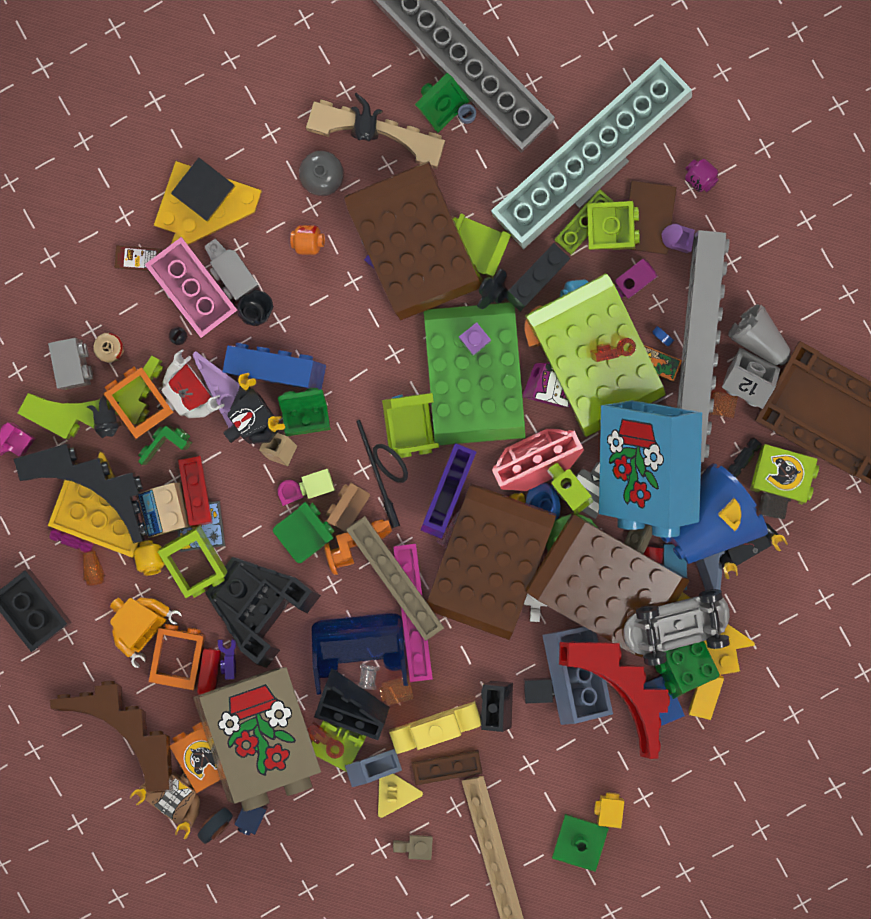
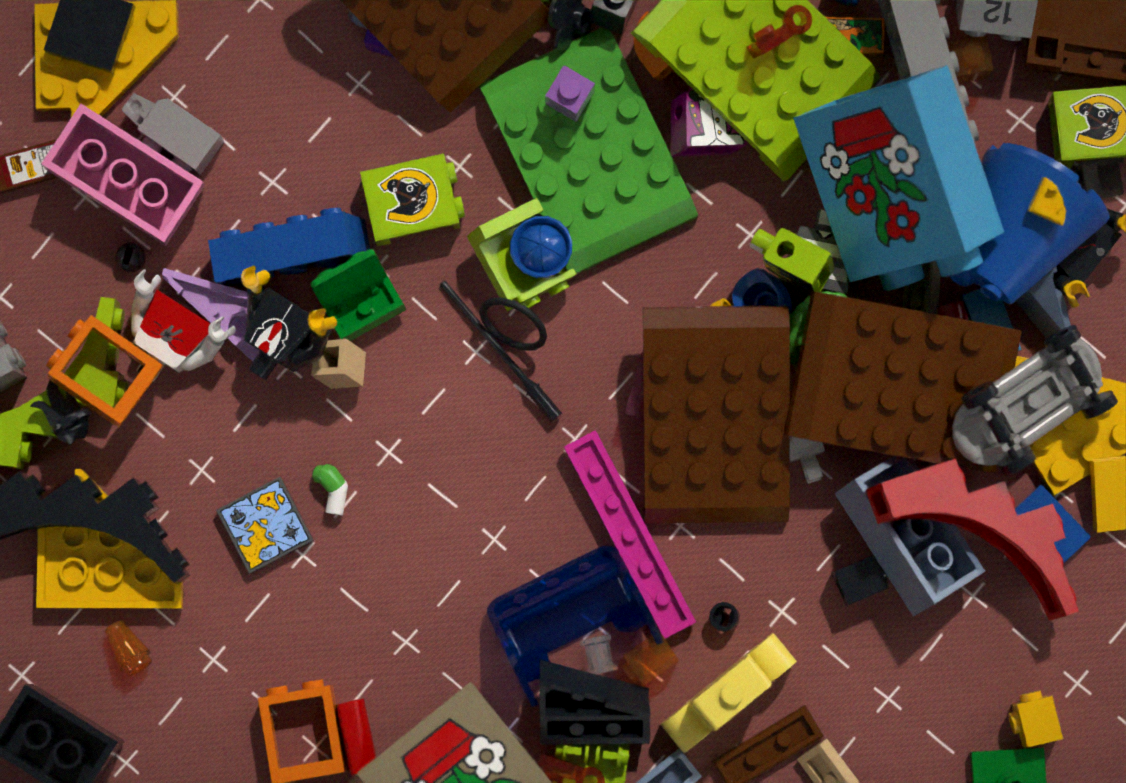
camera: 20 degrees left, 5 degrees down
magenta axle [49,528,94,553] -> none
tan head [93,333,125,363] -> none
light orange torso [110,597,182,668] -> none
yellow head [133,541,165,576] -> none
tan slope [137,483,190,538] -> none
green bracket [138,426,193,465] -> none
lime window [158,526,228,598] -> none
red plate [178,456,213,528] -> none
black wedge [205,557,321,668] -> none
dark purple plate [218,639,237,679] -> none
black hair [237,290,274,326] -> none
green bracket [273,502,335,563] -> none
dark pink tile [278,480,304,506] -> none
orange head [290,225,325,255] -> none
yellowish green brick [299,469,335,499] -> none
orange piece [324,520,392,575] -> none
medium nougat bracket [326,483,370,532] -> none
dark tan plate [346,516,444,641] -> none
dark purple brick [420,443,476,539] -> none
black brick [480,681,513,732] -> none
coral wedge [492,429,584,491] -> none
green bracket [655,641,719,699] -> none
black axle [727,438,762,478] -> none
none -> arm [312,464,348,516]
none -> lime panel [360,153,465,246]
none -> blue hat [510,216,572,278]
none -> black hinge [709,602,740,632]

